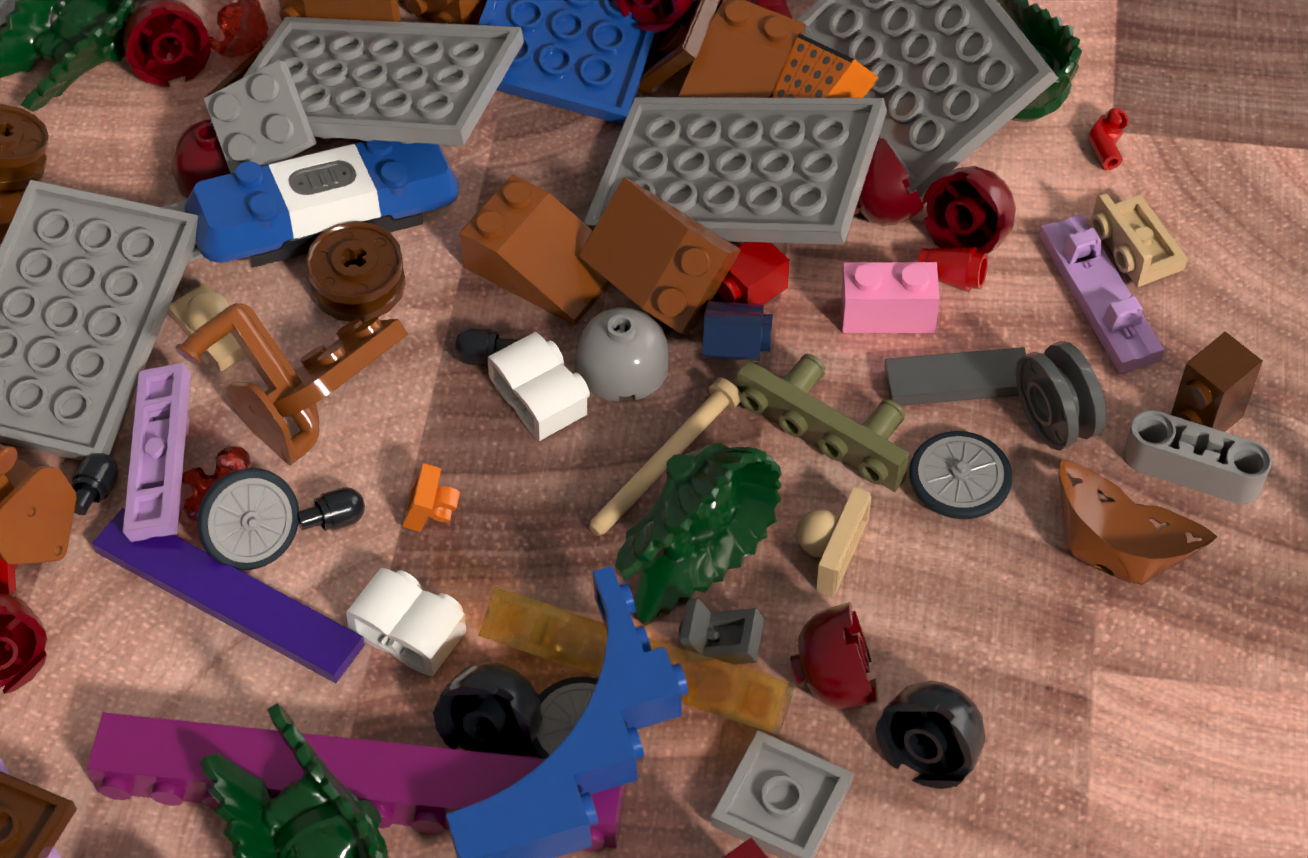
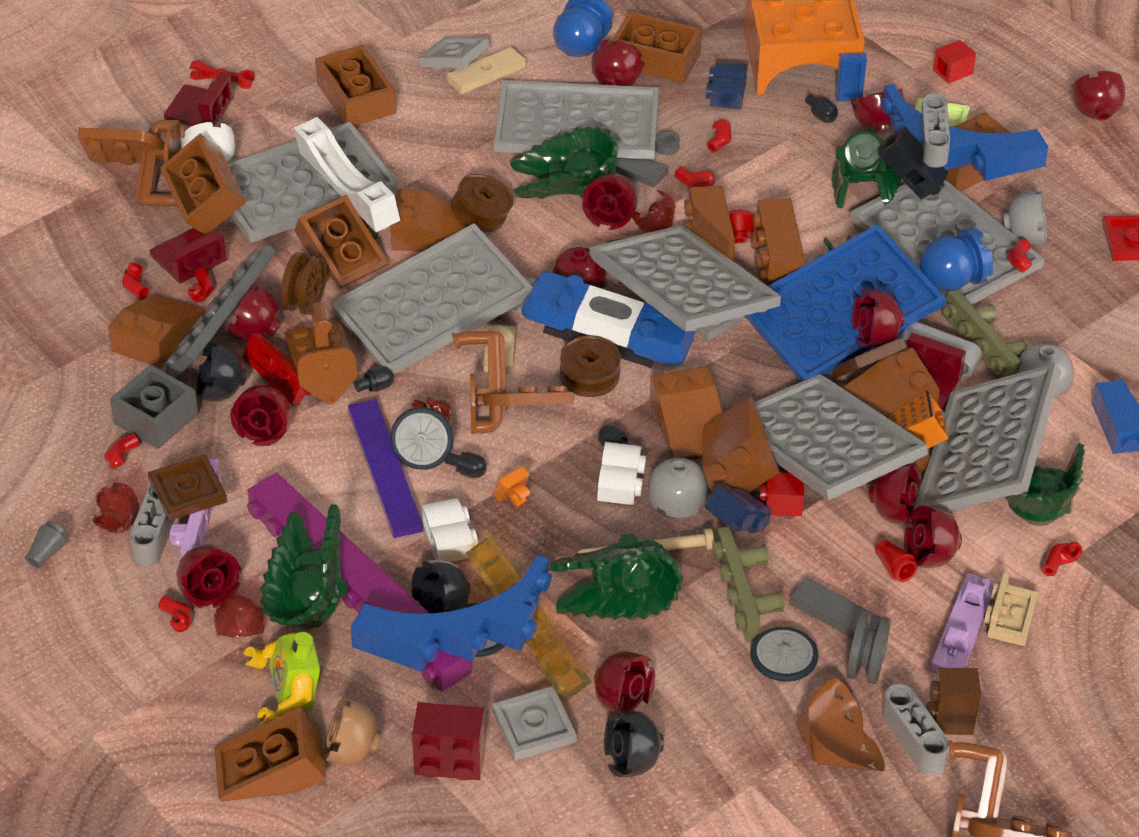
camera: 40 degrees right, 10 degrees down
lavender hinge [123,363,191,542] -> none
light grey plate [203,60,317,173] -> none
dark grey bracket [679,599,765,667] -> none
tan tile [796,487,872,597] -> none
bright pink brick [841,262,940,333] -> none

